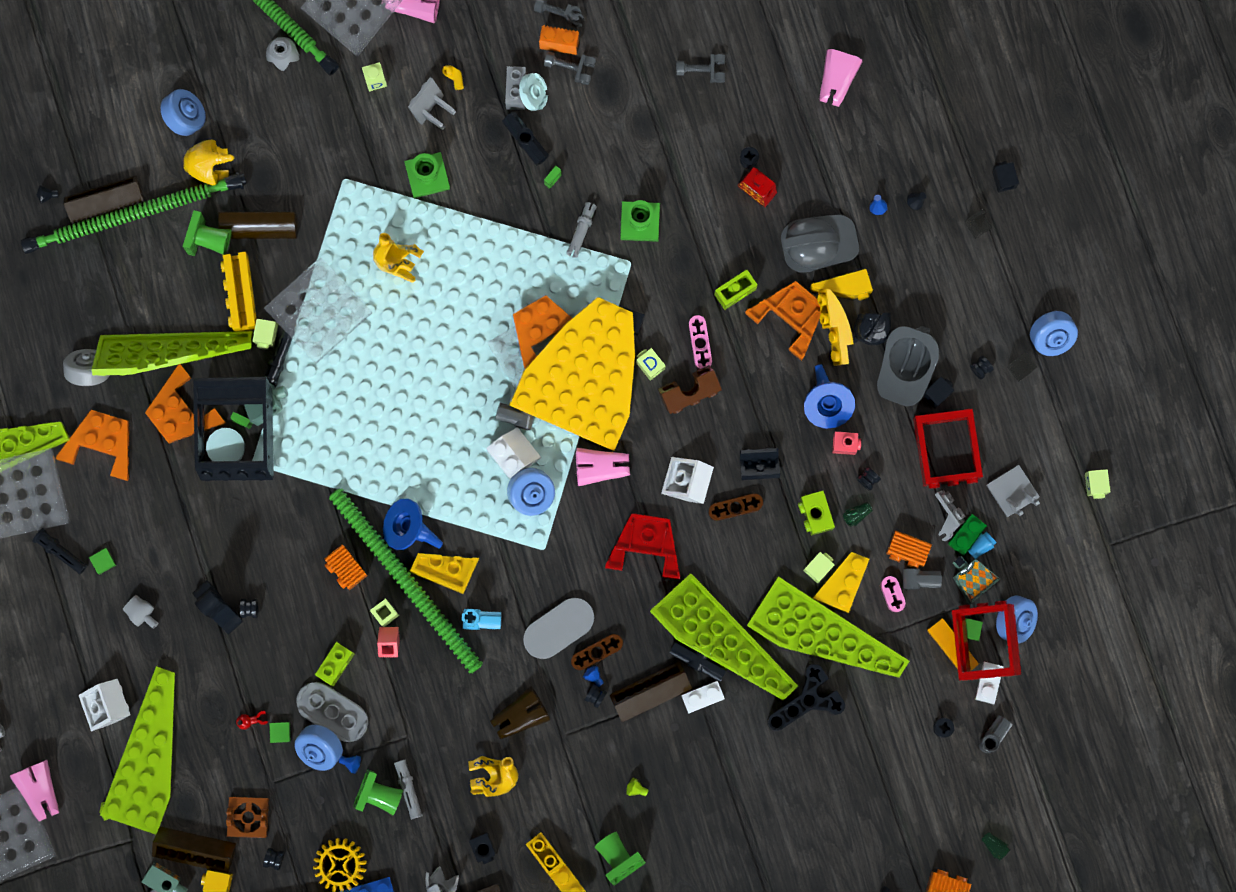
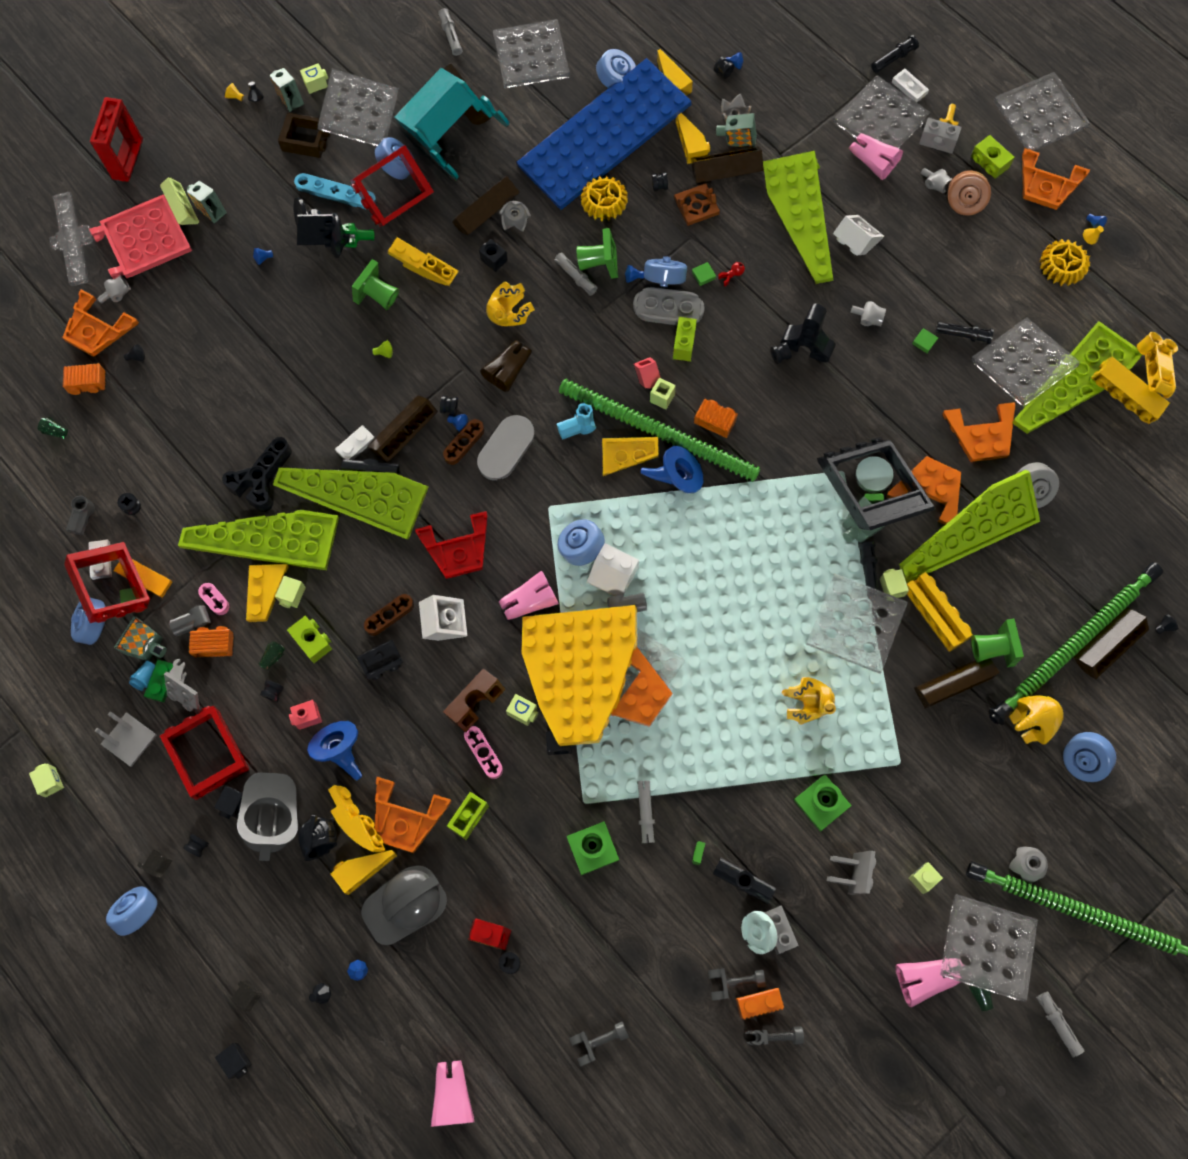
camera: 160 degrees right, 10 degrees down
yellow arm [442,65,464,90] -> none

